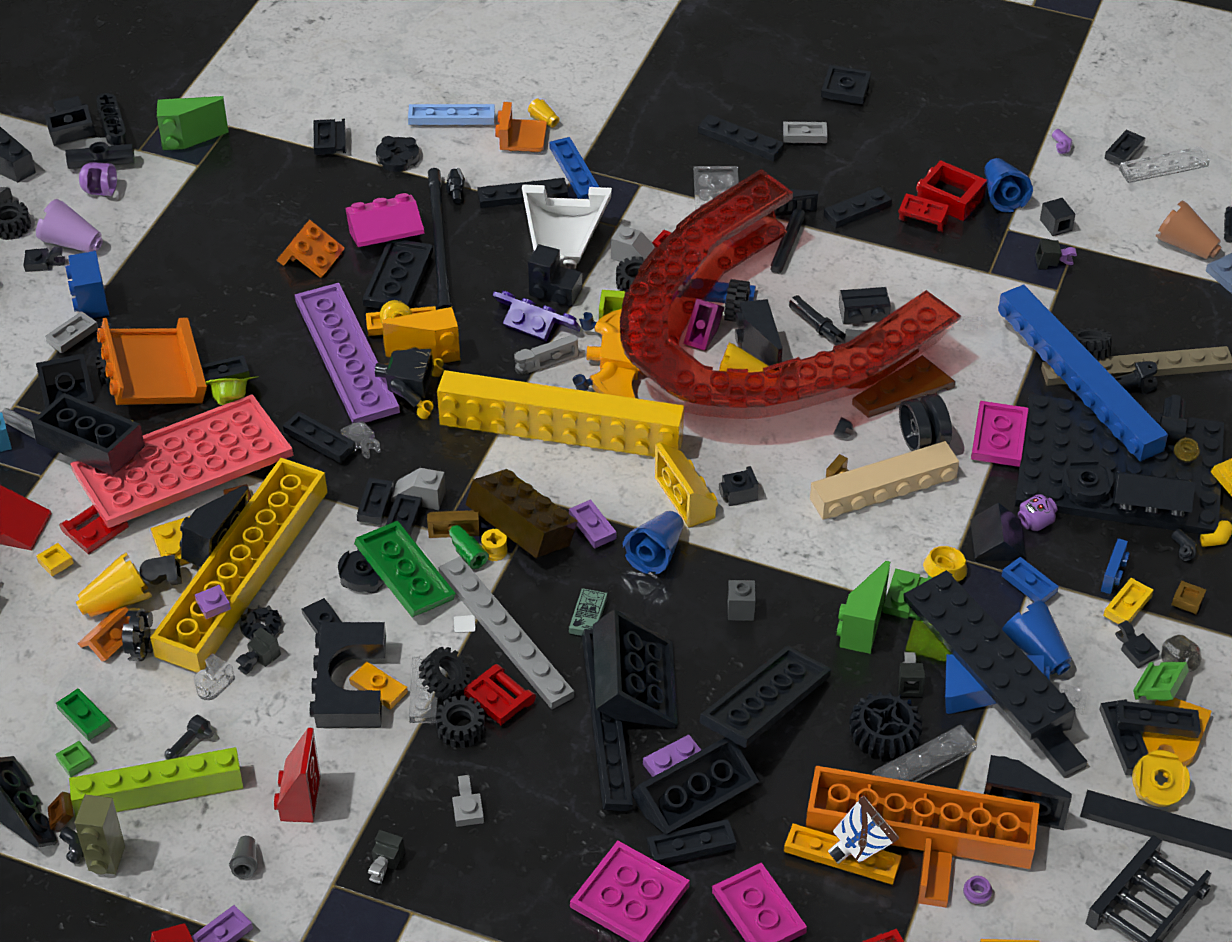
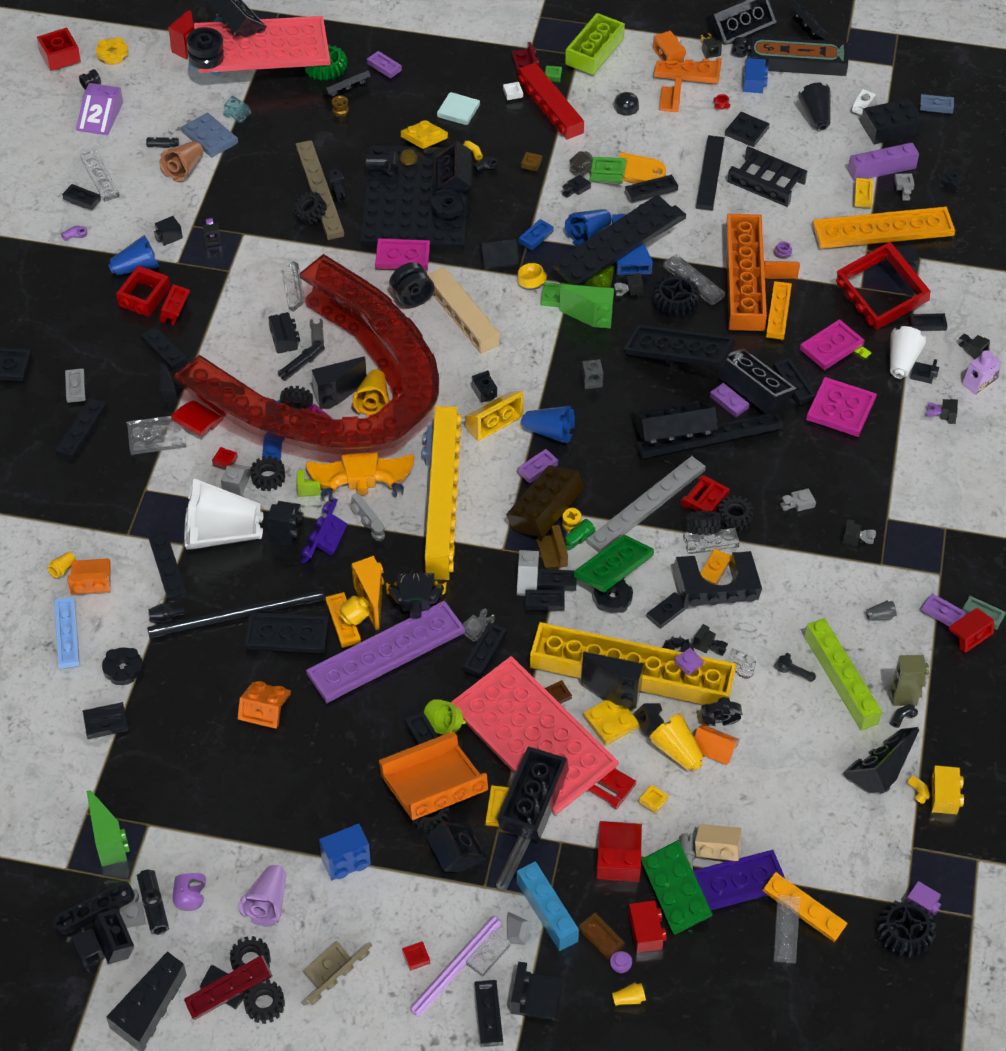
camera: 100 degrees left, 5 degrees up
black plate [23,247,65,272] -> none
light grey plate [45,311,98,353] -> none
reddish brown tile [48,791,74,832] -> none
bright green tile [55,740,94,777] -> none
green plate [56,688,111,741] -> none
red slope [274,728,321,823] -> none
dark pink slope [346,193,424,247] -> none
white sticker [454,615,475,633] -> none
blue plate [549,137,599,199] -> none
sand green tile [569,588,607,636] -> none
pearl gold plate [826,454,849,478] -> none
torso [828,796,899,864] -> none
black slope [983,755,1072,830] -> none
blue brick [998,284,1168,461] -> none
medium lavender head [1018,494,1057,531] -> none
blue plate [1101,539,1130,594] -> none
yellow plate [1103,578,1154,624] -> none
black plate [1115,700,1201,738] -> none
yellow plate [1132,750,1190,807] -> none

